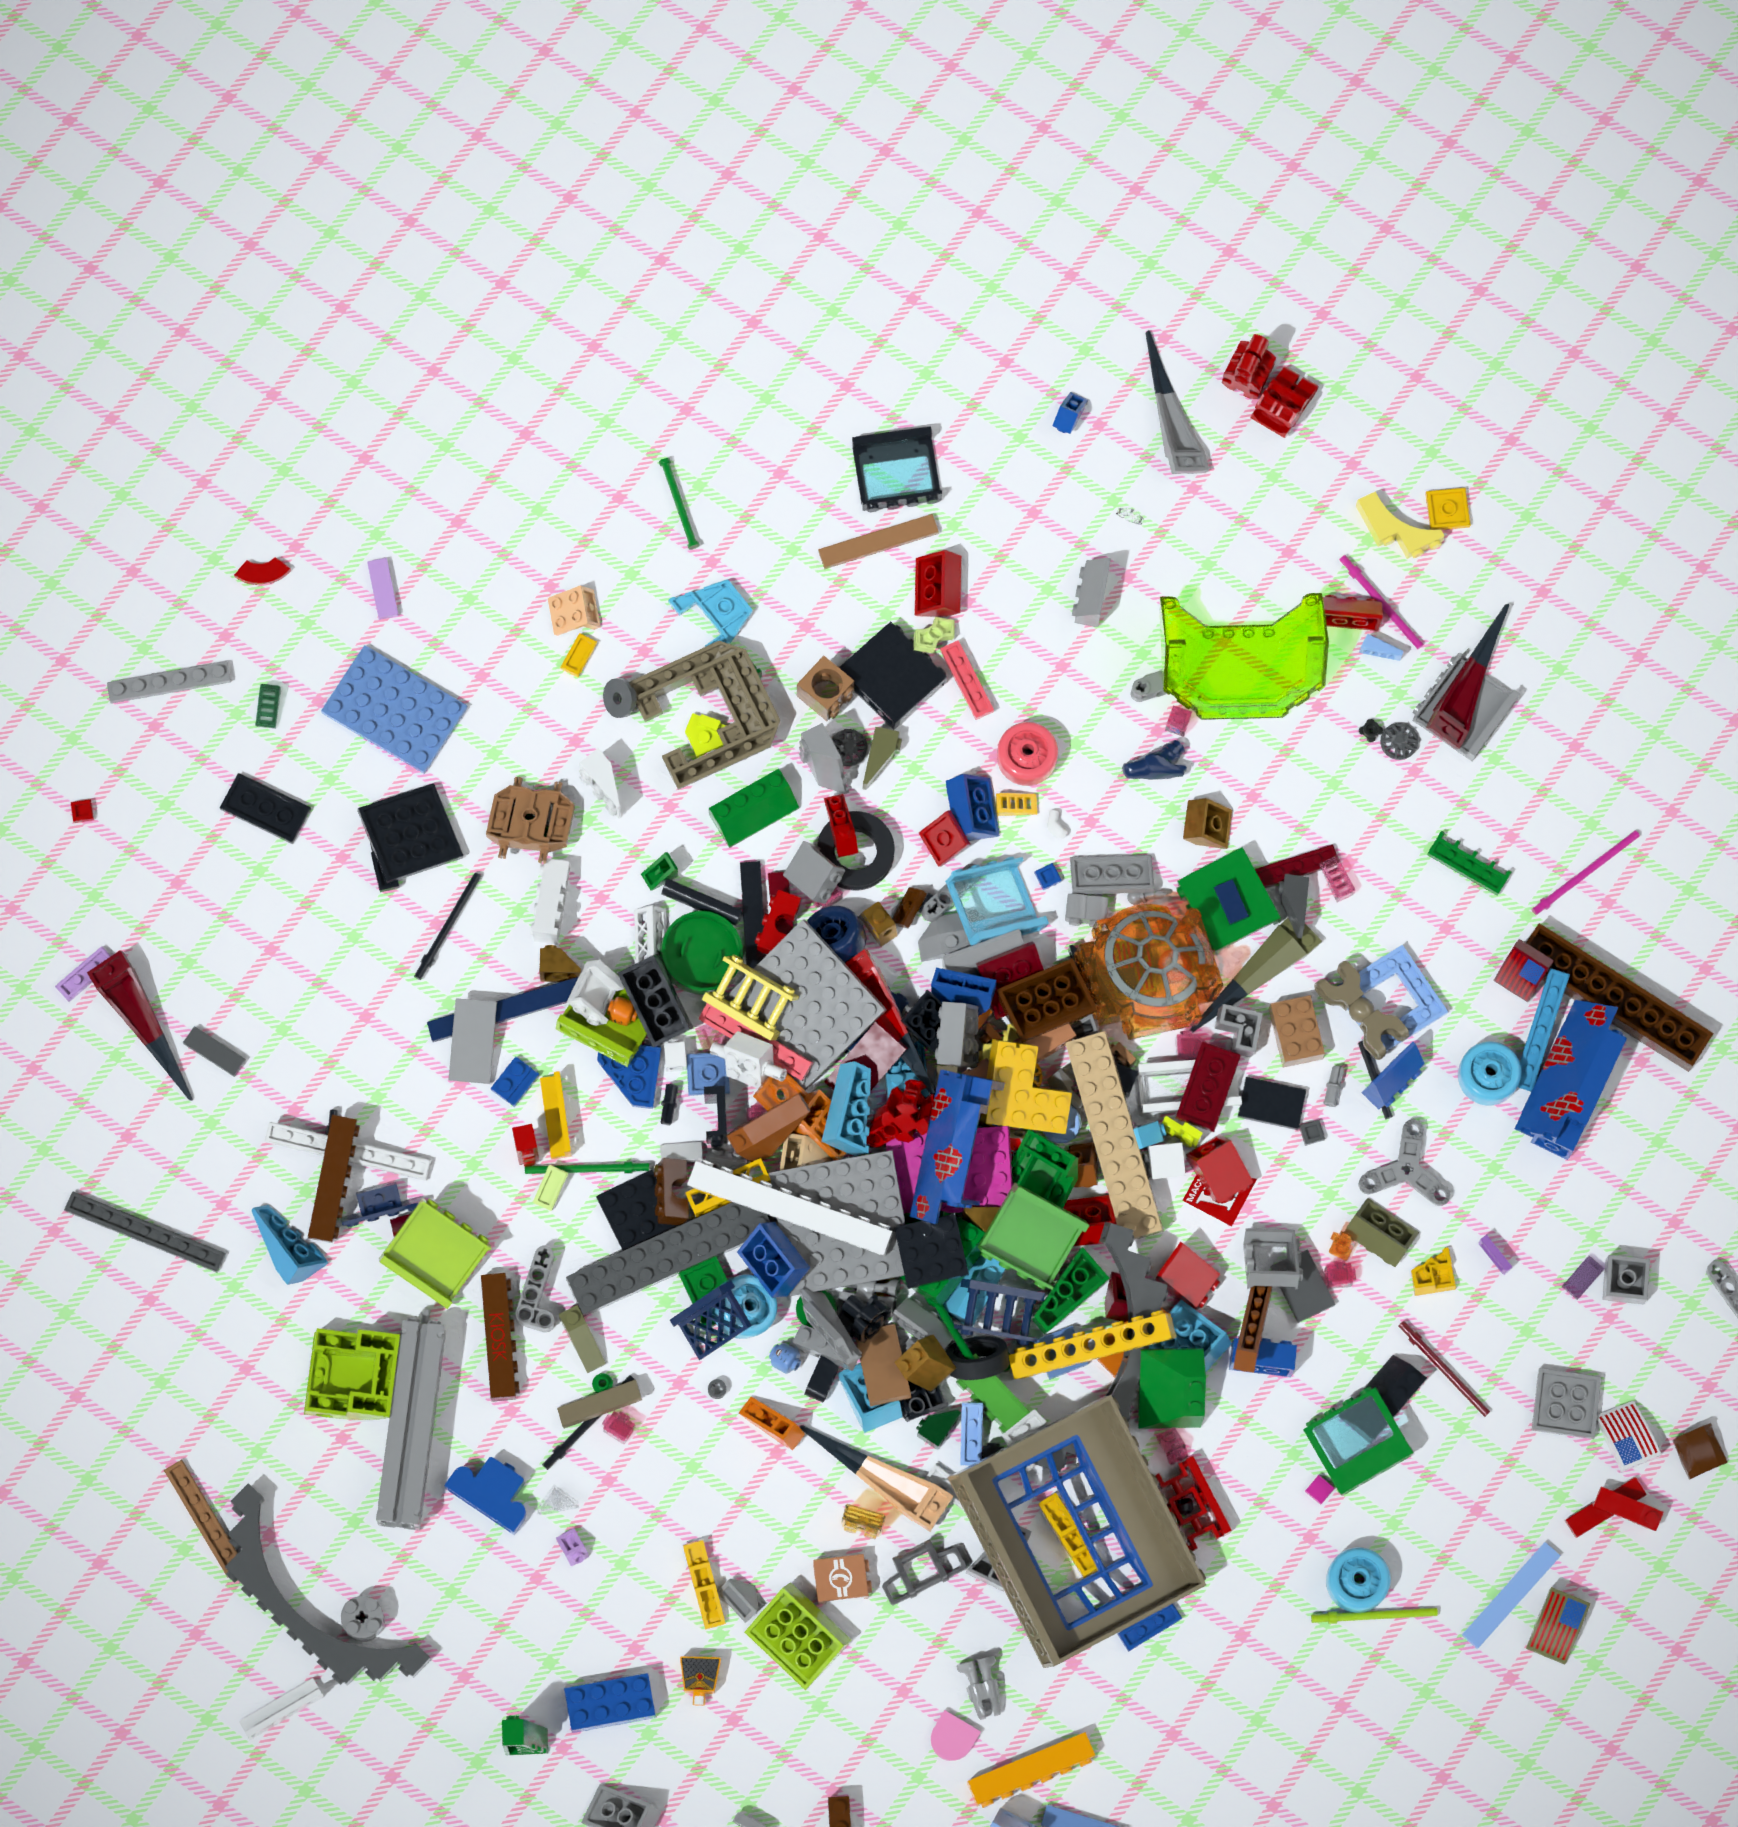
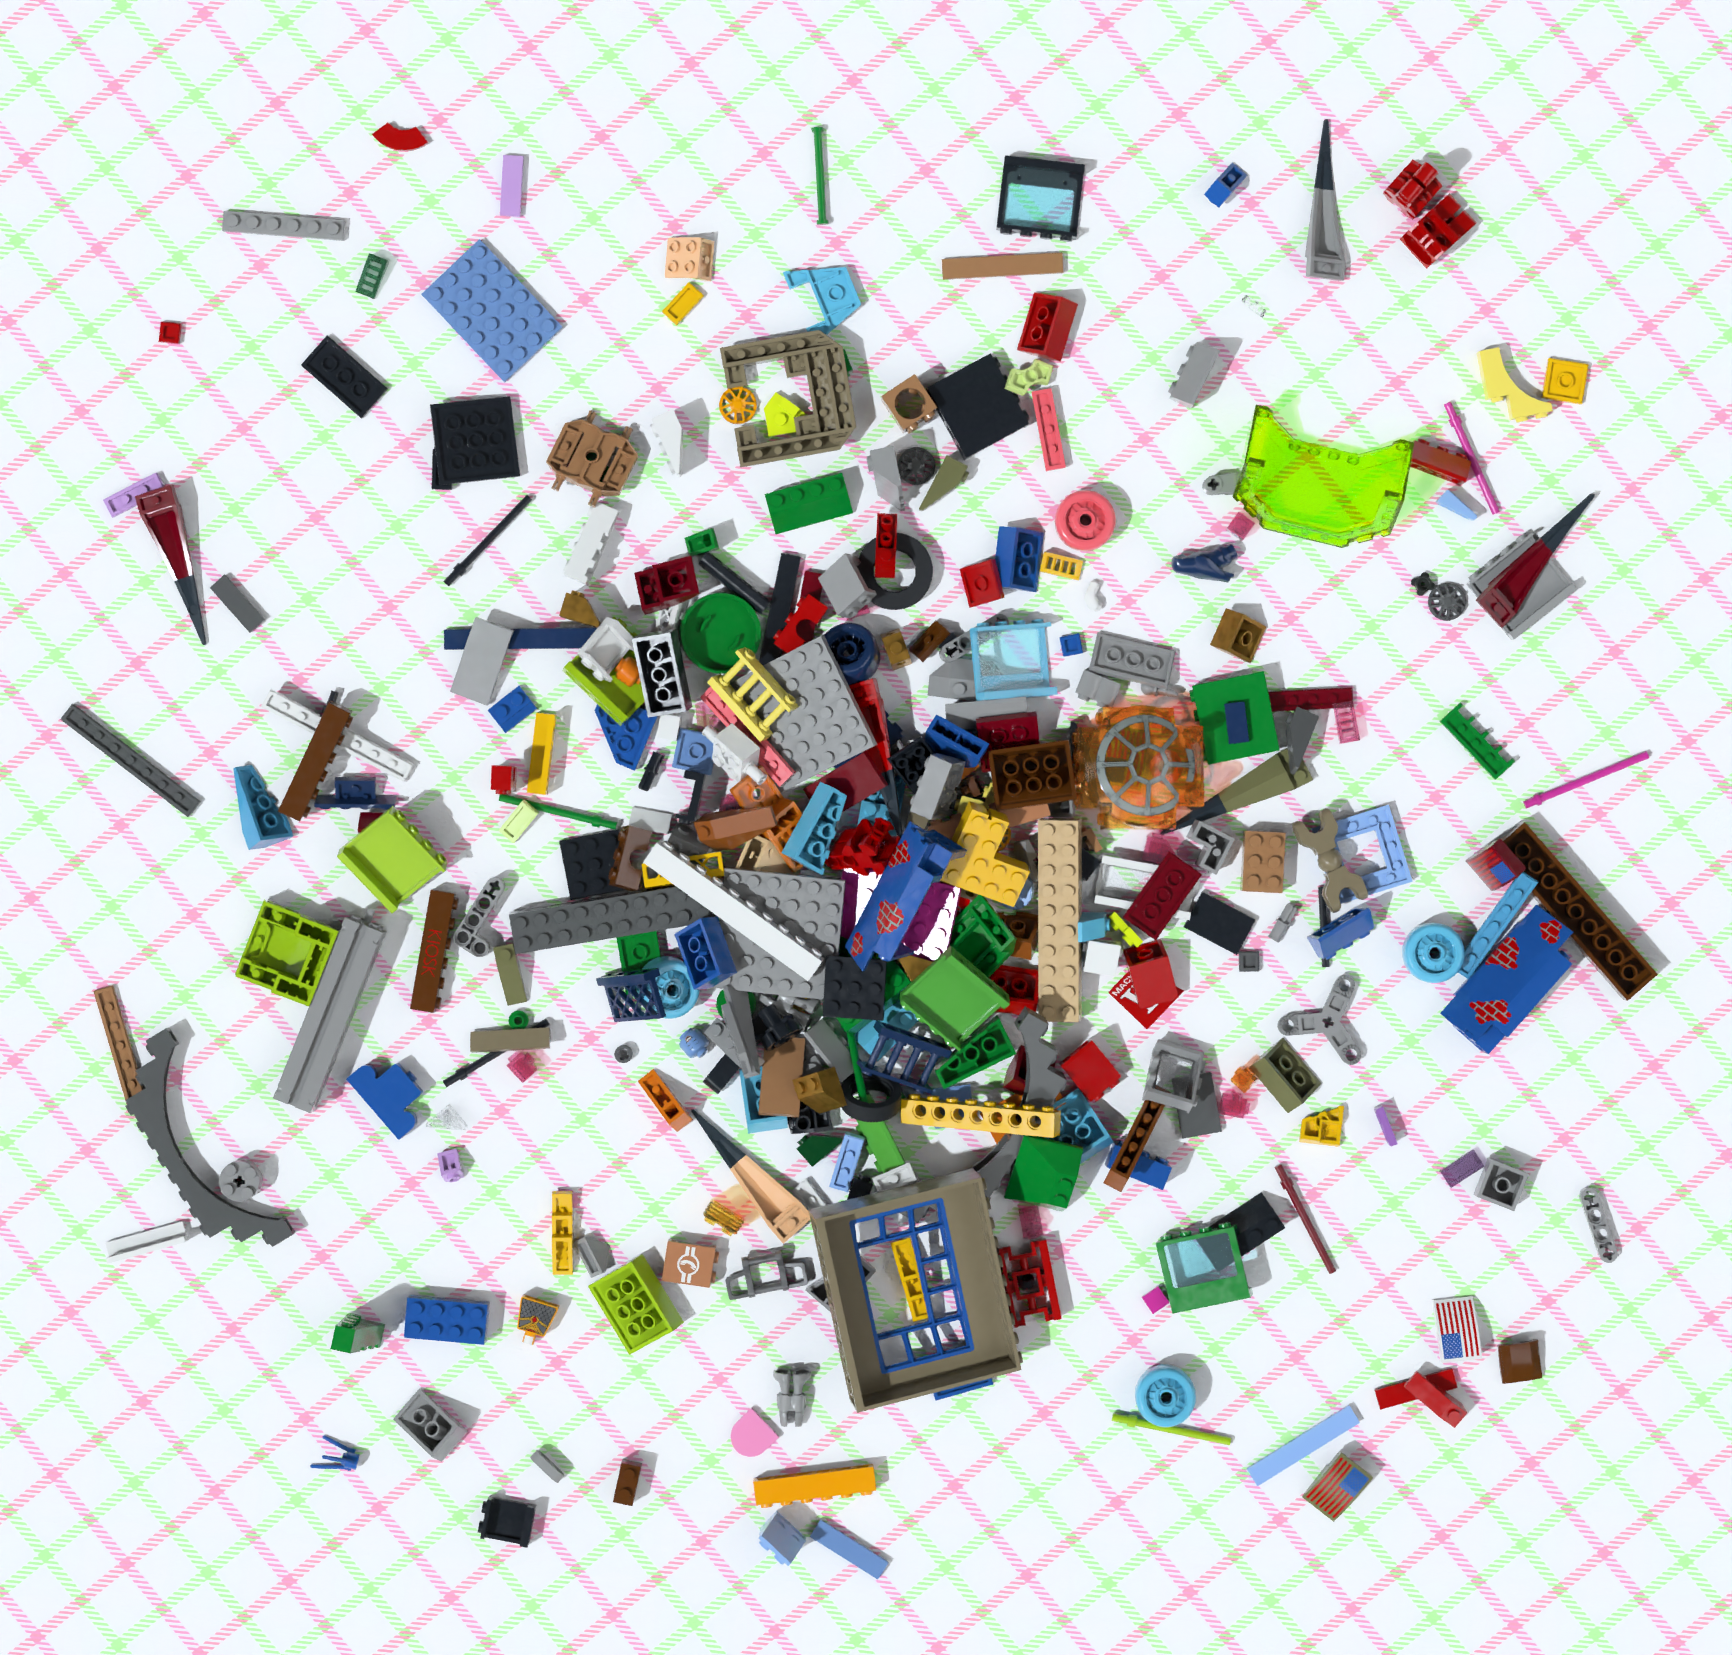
camera: 20 degrees right, 15 degrees up
dark grey tile [603,677,637,718] -> none
light grey plate [1531,1368,1601,1440] -> none
none -> dark red slope [634,556,700,615]
none -> light orange wheel [719,387,757,424]

